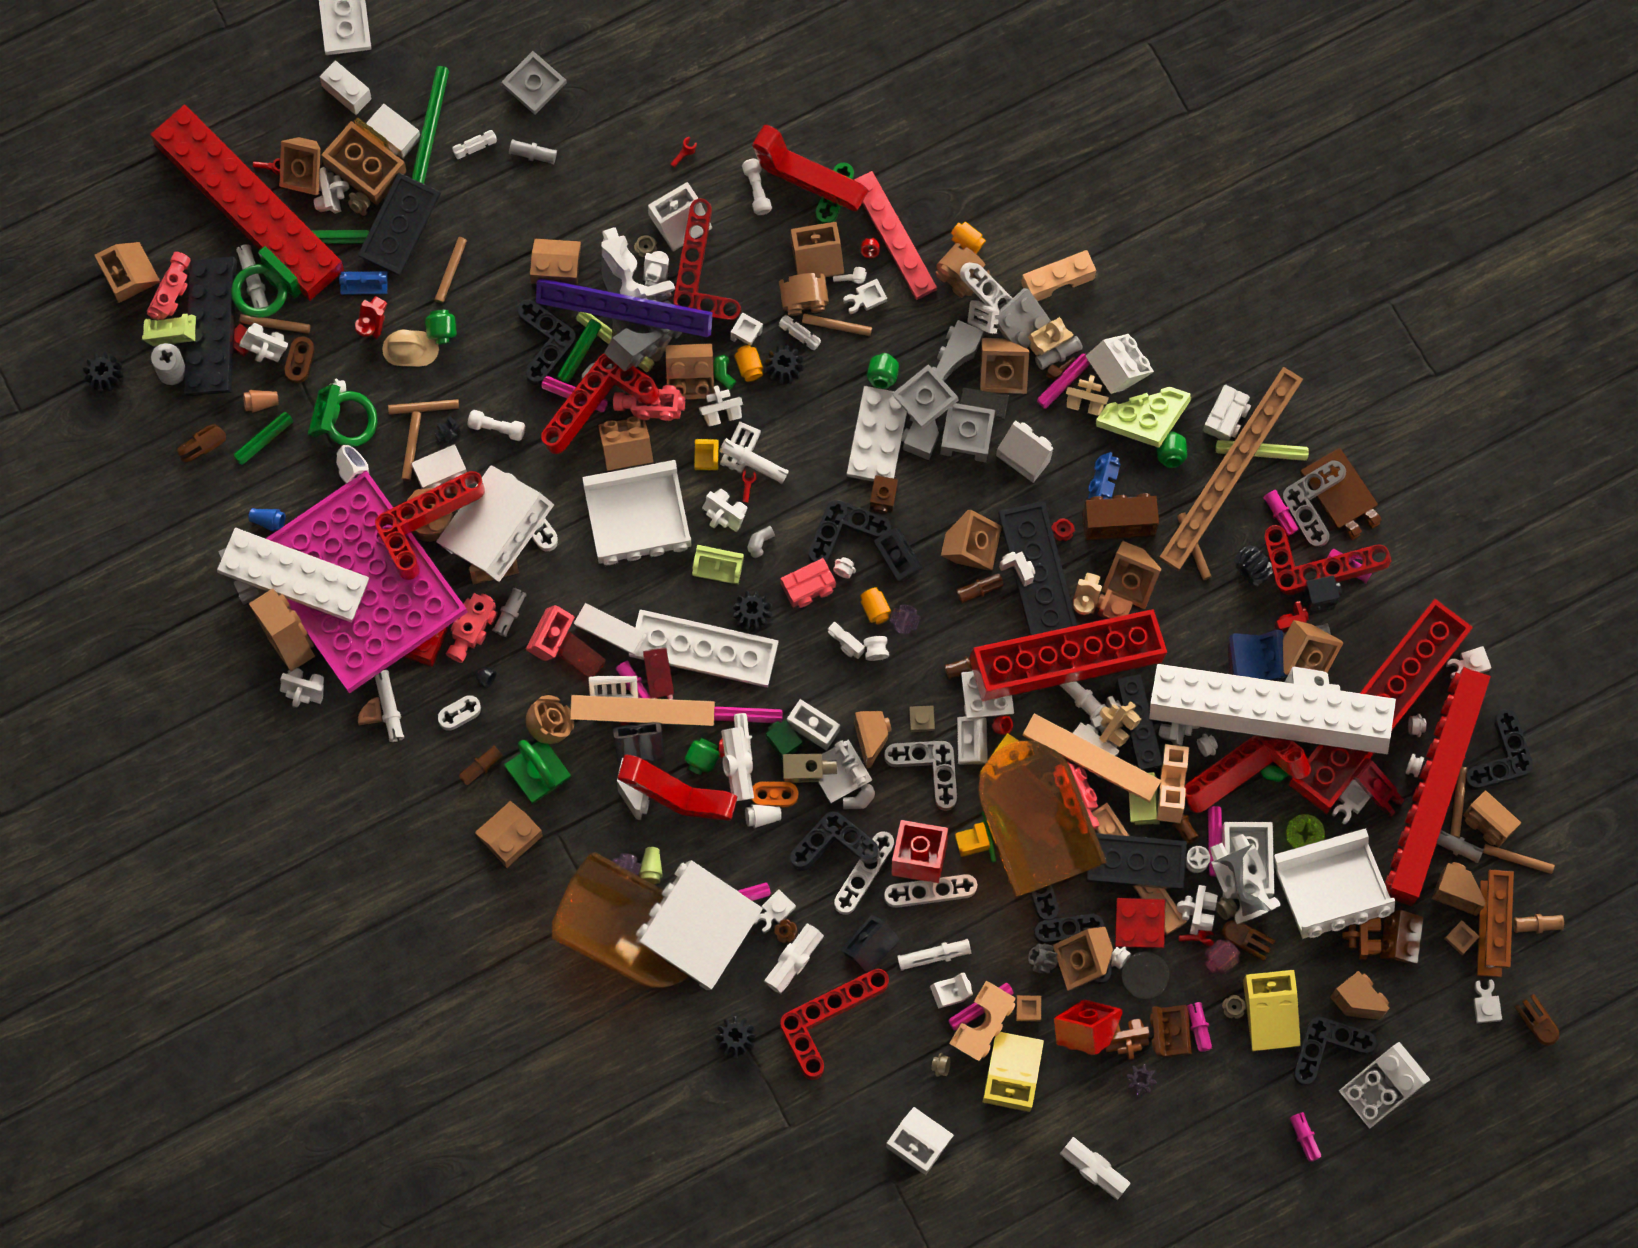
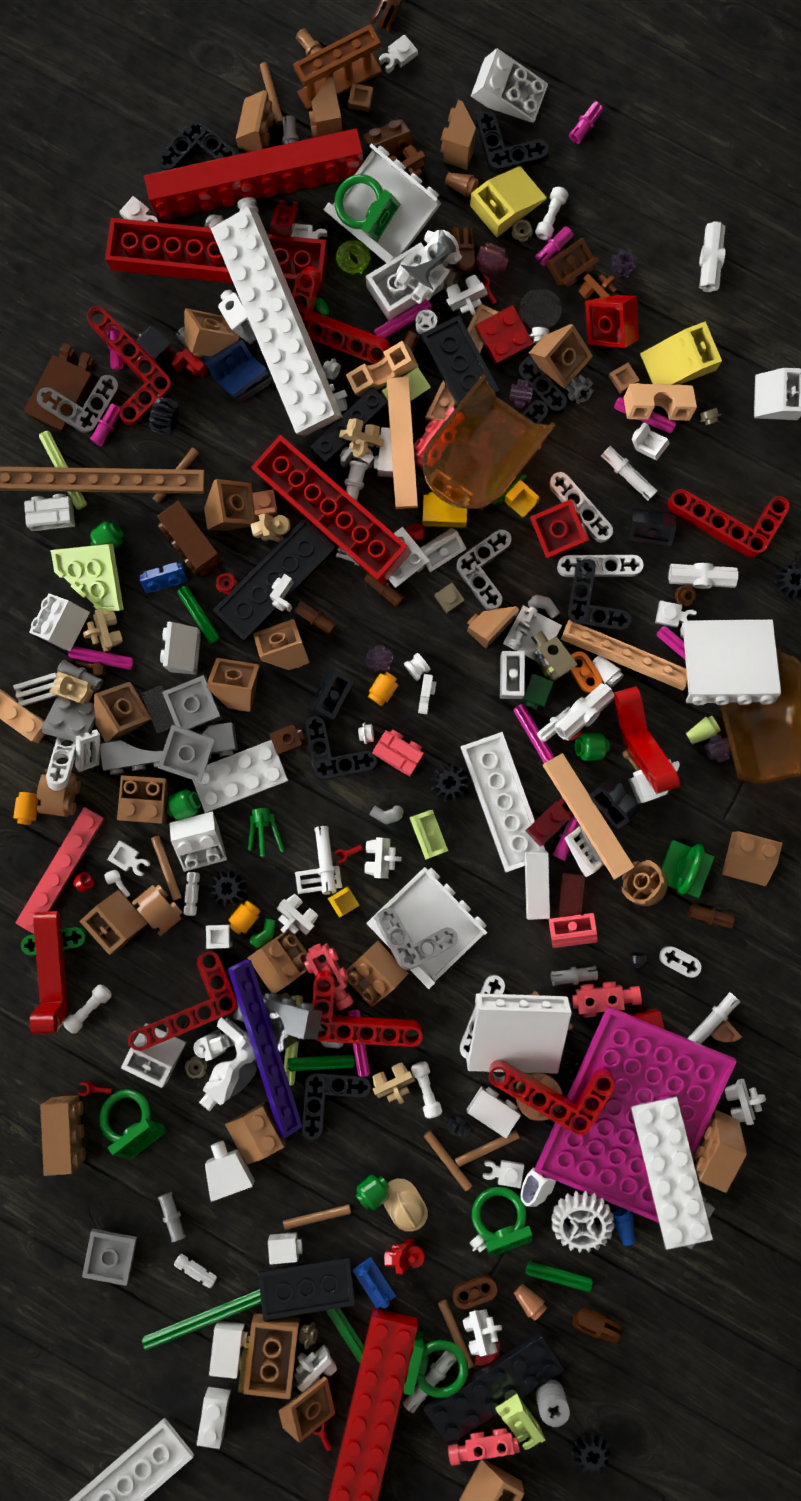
camera: 115 degrees left, 10 degrees up
none -> white tile [13,673,58,706]
none -> medium nougat brick [40,1095,86,1176]
none -> green tile [99,1089,167,1159]
none -> medium nougat slope [117,775,168,824]
none -> white slope [170,811,227,872]
none -> green axle [177,586,220,644]
none -> white torso [205,1141,255,1202]
none -> medium nougat slope [207,658,260,712]
none -> green plant [248,808,285,858]
none -> white brick [268,1232,302,1264]
none -> green tile [335,174,401,242]
none -> tan hips [372,1062,415,1104]
none -> light grey beam [376,908,458,970]
none -> nougat cone [445,172,478,197]
none -> white plate [483,1160,524,1188]
none -> clear purple gear [509,379,533,409]
none -> white piece [535,187,569,240]
none -> white gear [552,1190,614,1253]
none -> light nougat tile [561,620,687,691]

